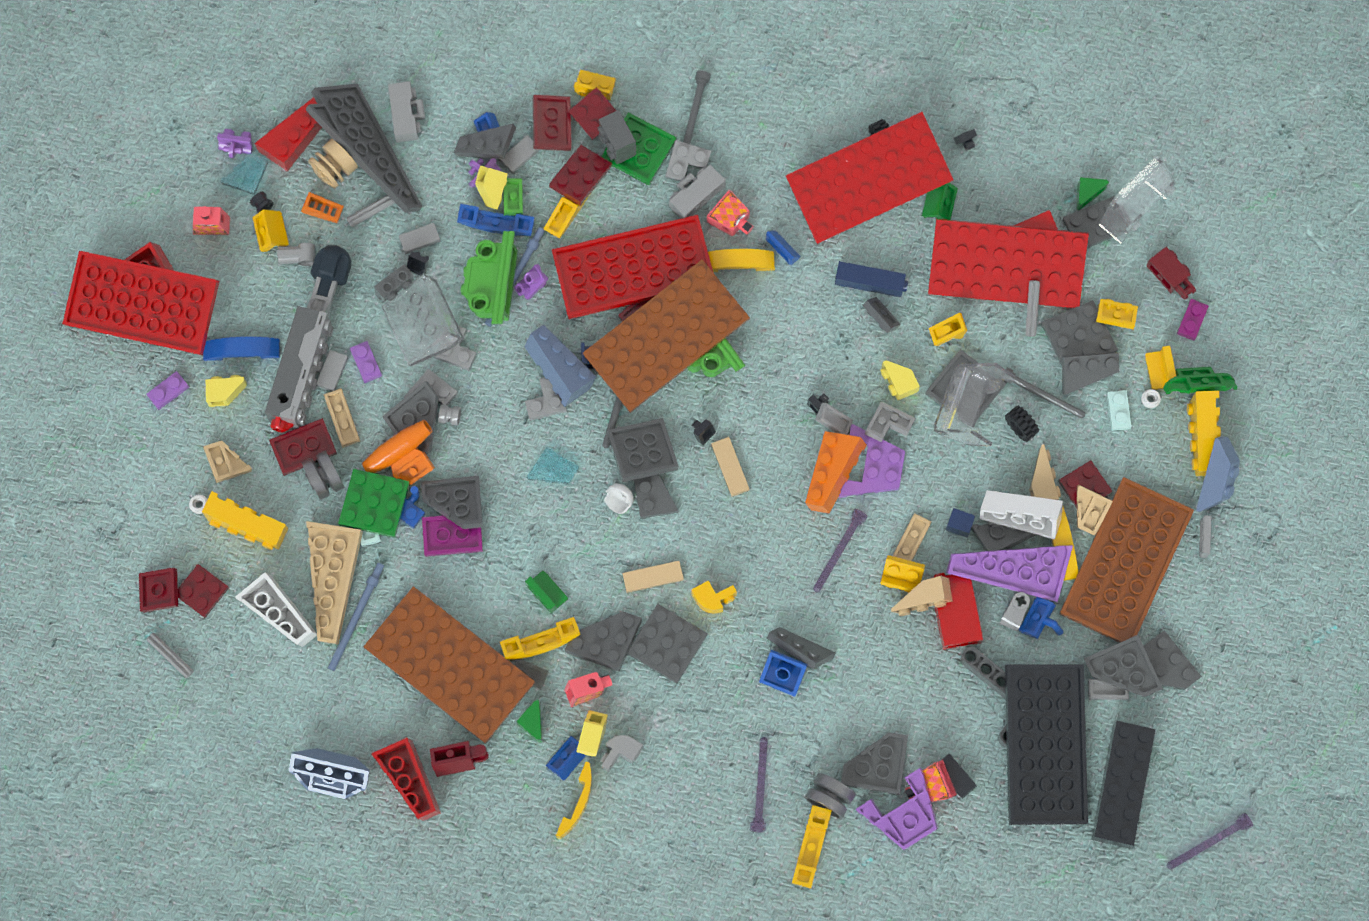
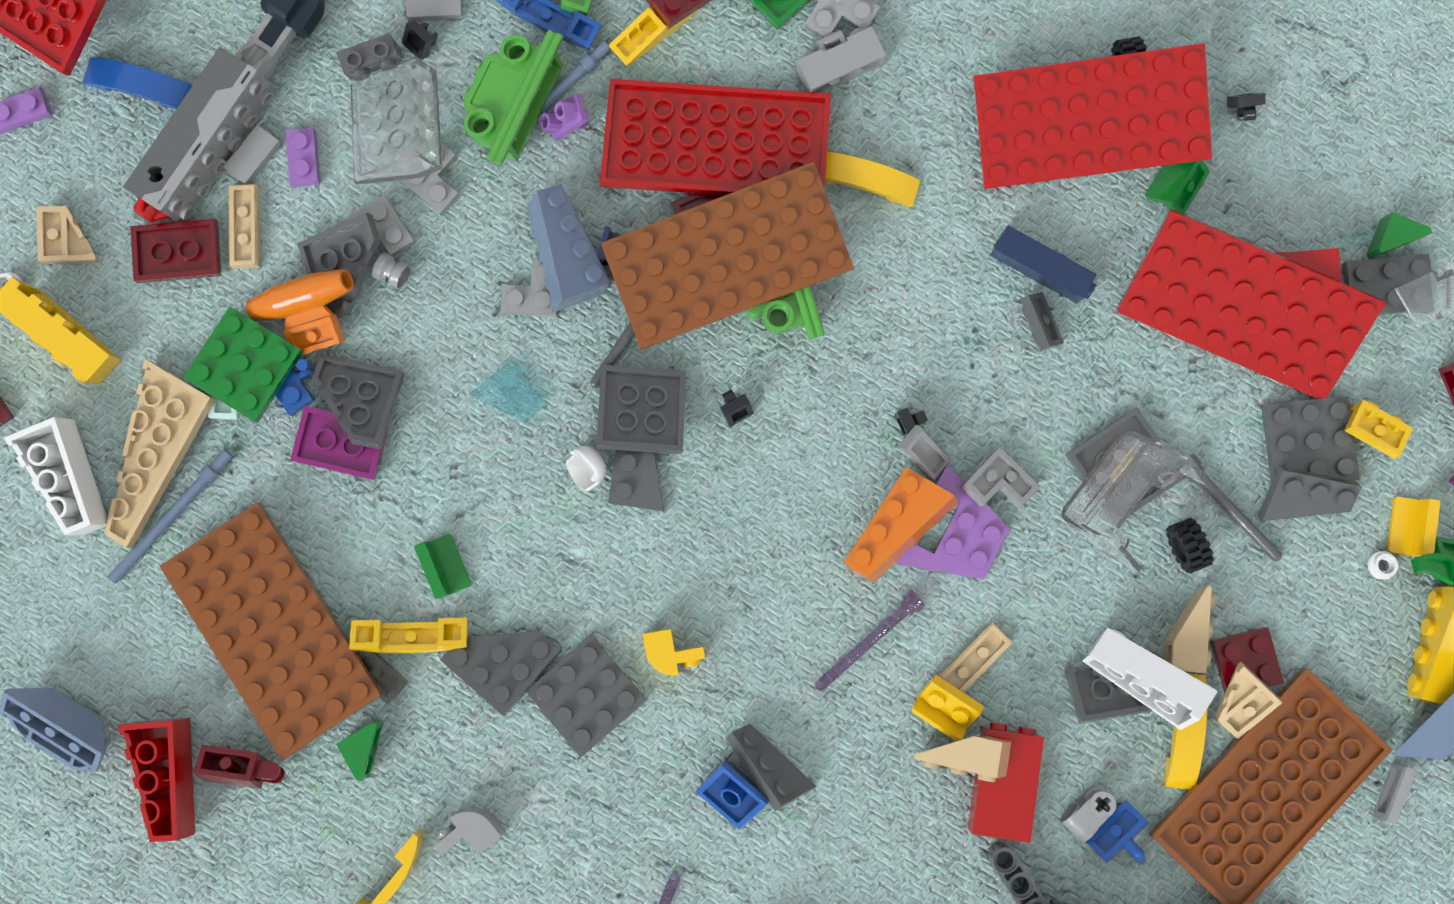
camera: 15 degrees right, 10 degrees up
light yellow slope [205,375,247,407] -> none
flat silver wheel [301,450,345,500] -> none
blue slope [545,736,586,781] -> none
coral torso [564,672,612,707] -> none
light yellow slope [577,710,608,757] -> none
tan tile [622,561,684,593] -> none
torso [707,190,754,236] -> none
tan tile [711,437,749,497] -> none
blue slope [766,231,801,265] -> none
light yellow slope [880,360,920,401] -> none
yellow slope [929,313,967,346] -> none
dark blue panel [946,508,975,538] -> none
medium lavender wing [946,545,1073,602] -> none
light grey axle [1025,280,1040,337] -> none
light aqua plate [1107,390,1132,431] -> none

